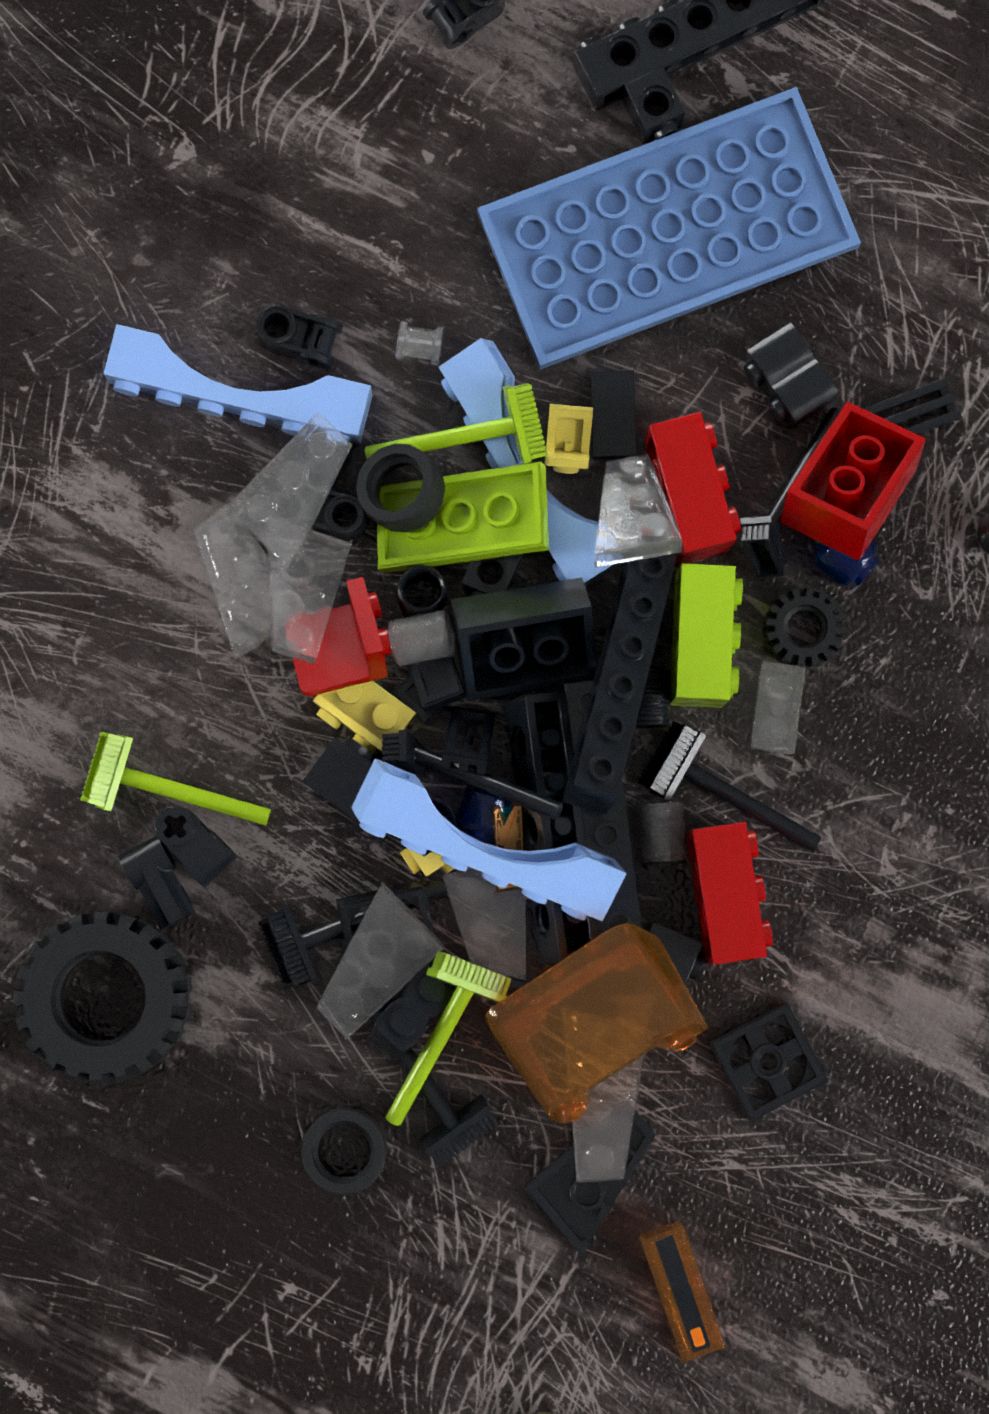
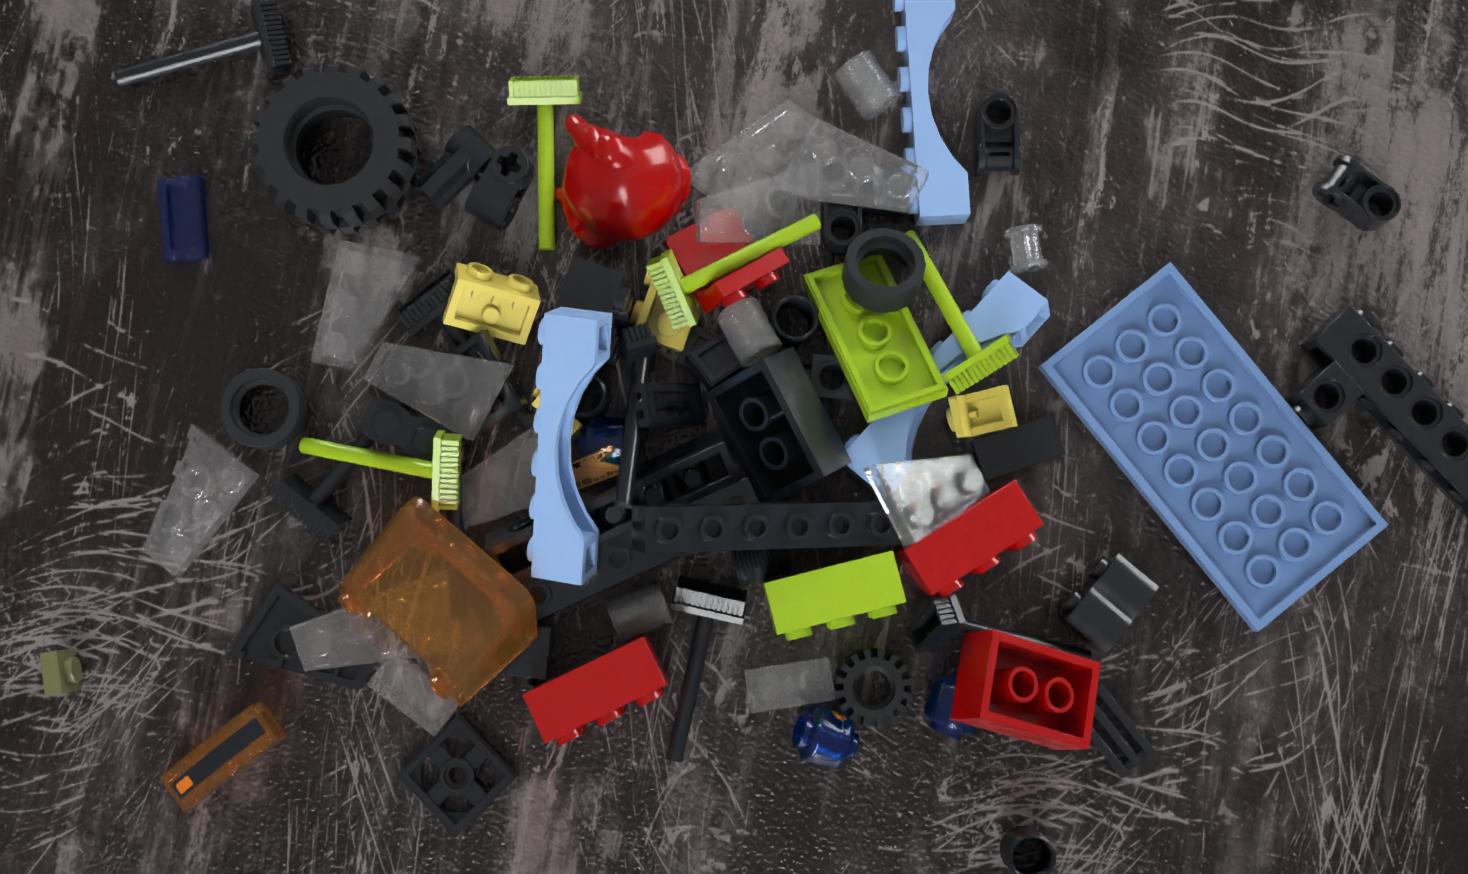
camera: 75 degrees right, 0 degrees up
none -> clear wing [142,424,260,577]
none -> clear blue tile [157,175,210,263]
none -> clear wing [311,240,423,372]
none -> clear plate [366,649,463,737]
none -> light yellow bracket [443,262,541,345]
none -> red piece [555,115,691,250]
none -> lime piece [646,213,821,330]
none -> clear blue head [792,707,860,769]
none -> clear piece [835,51,900,120]

